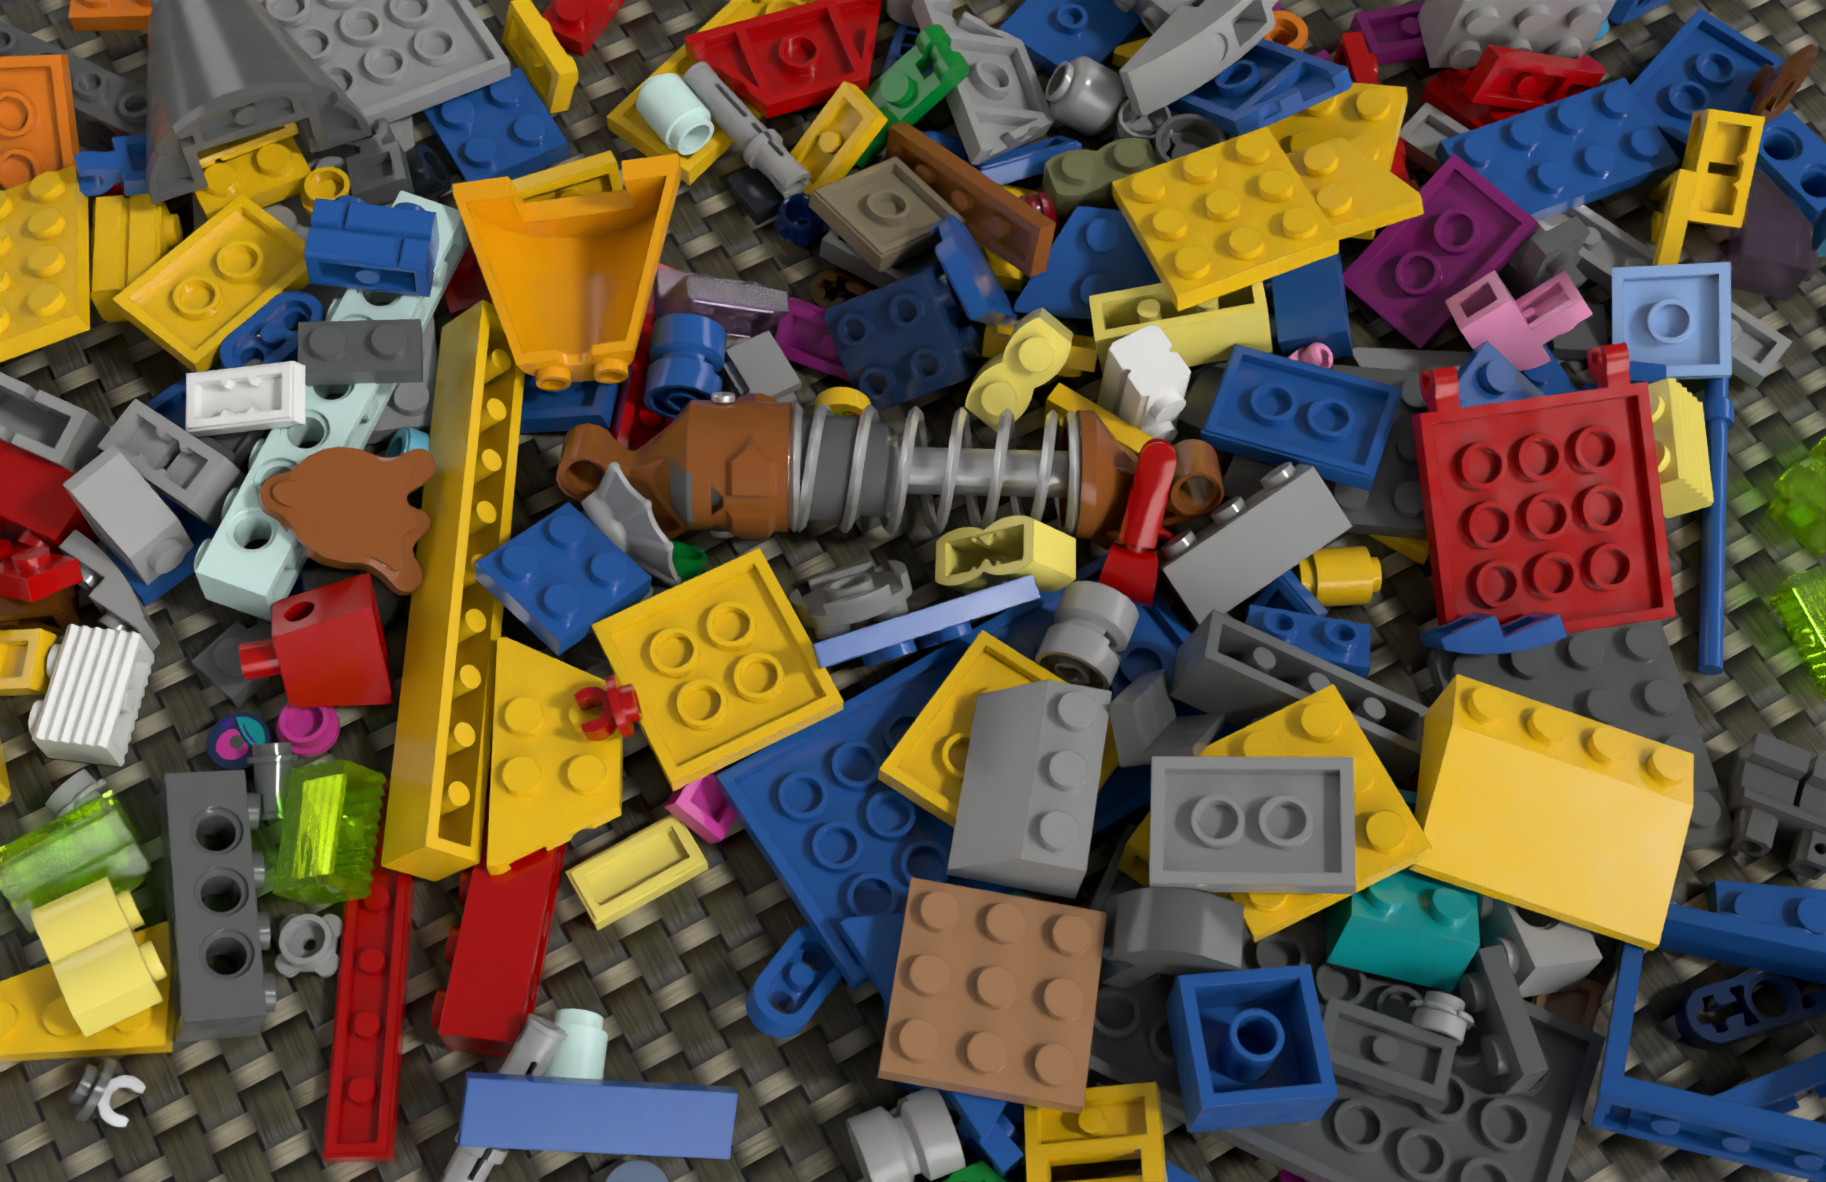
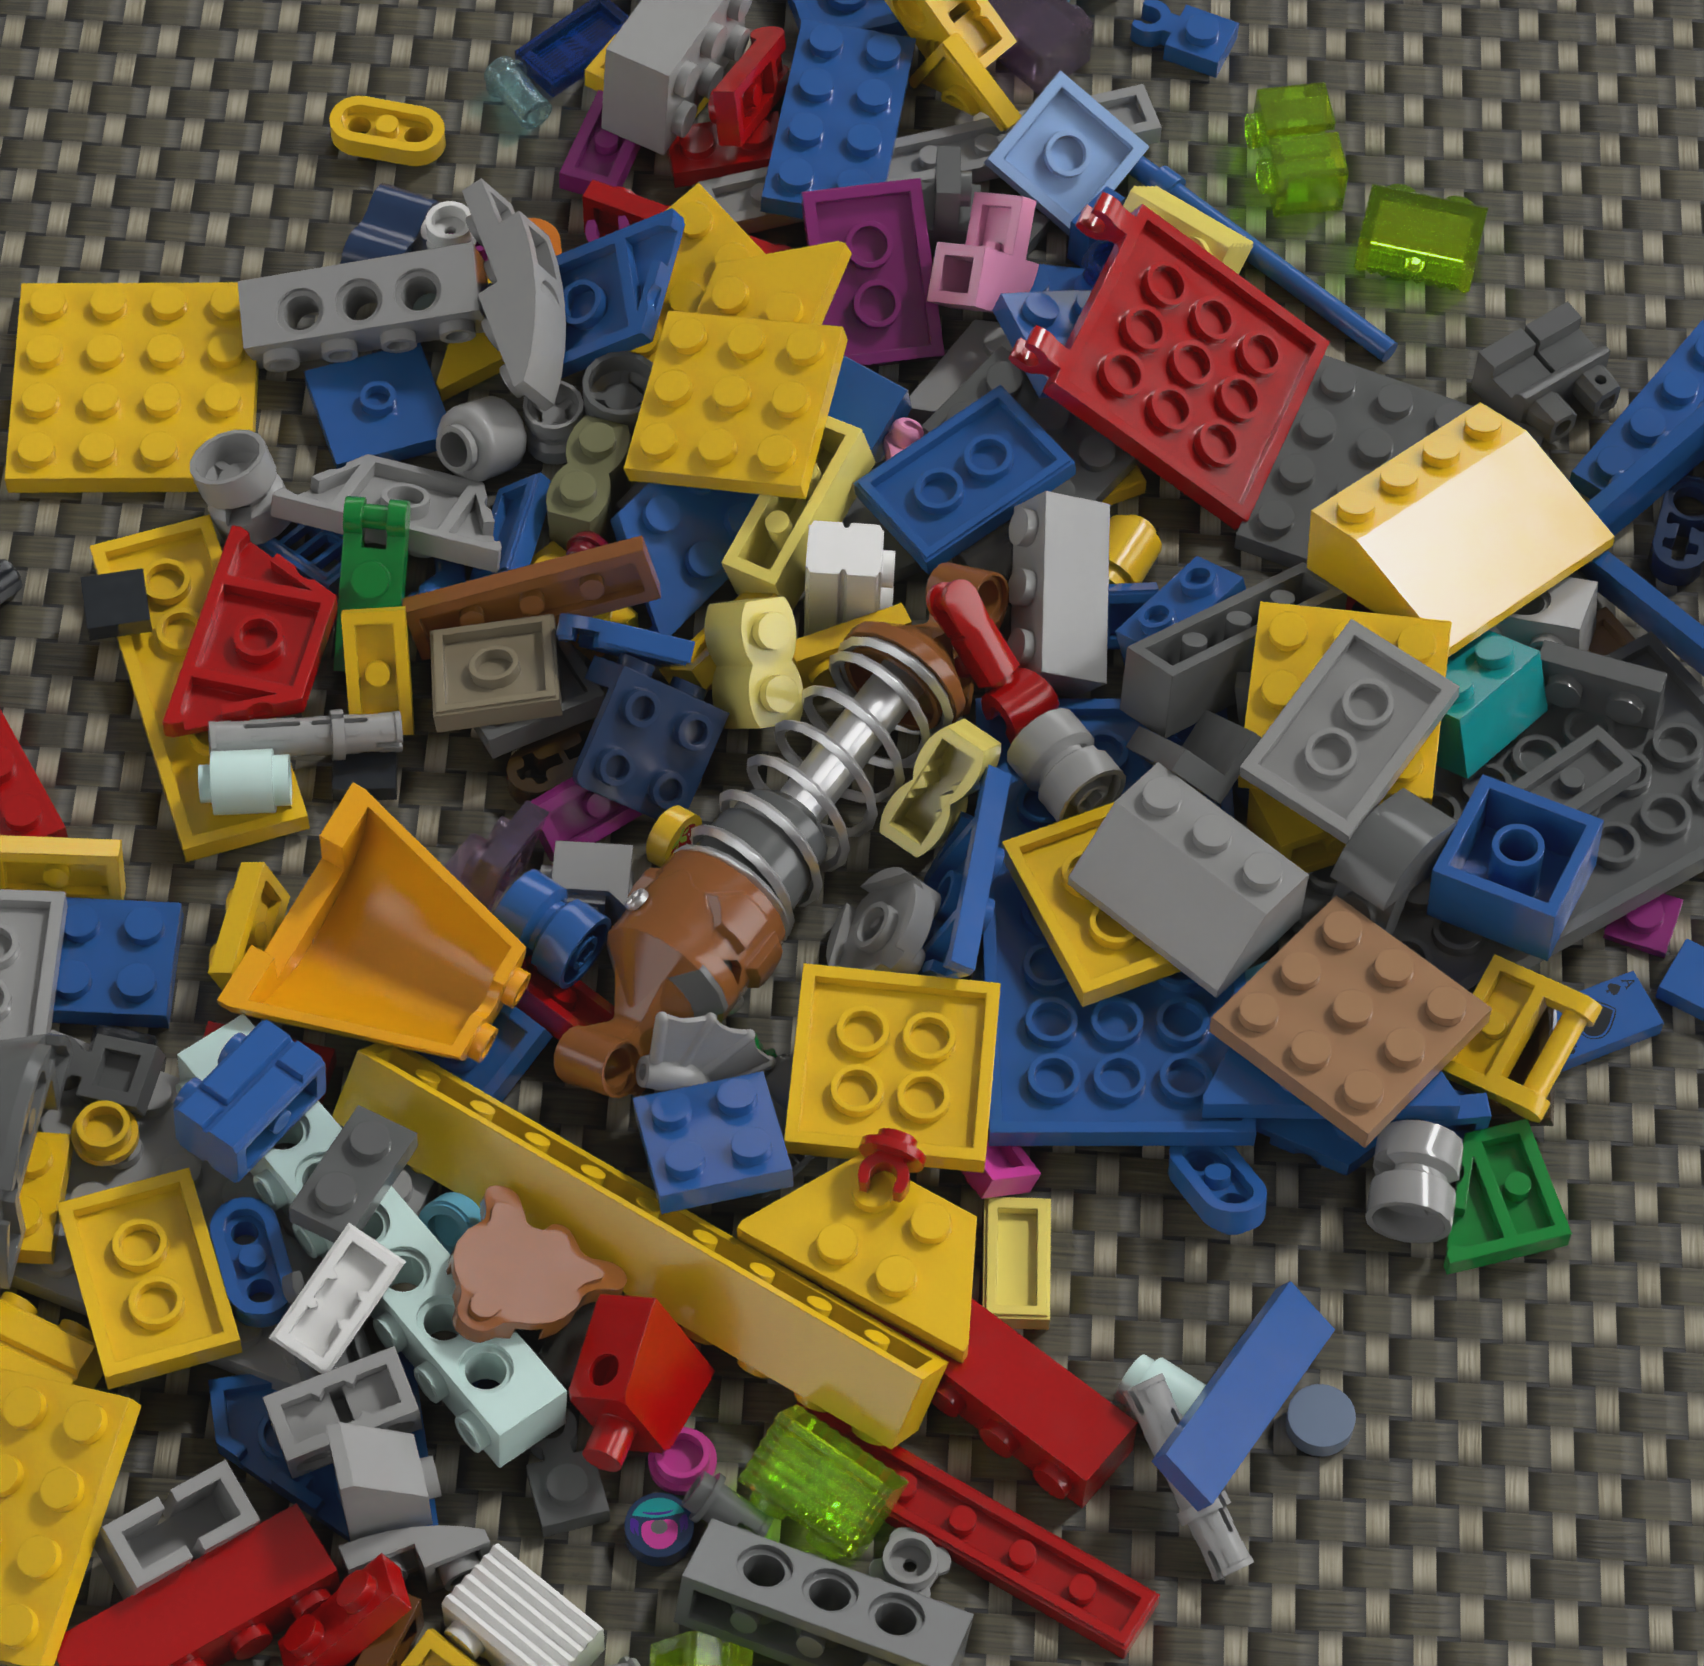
camera: 55 degrees left, 5 degrees down
clear blue plate [775,193,829,246] -> none
light grey plate [1408,991,1474,1046] -> none
blue slope [1419,611,1568,655] -> none

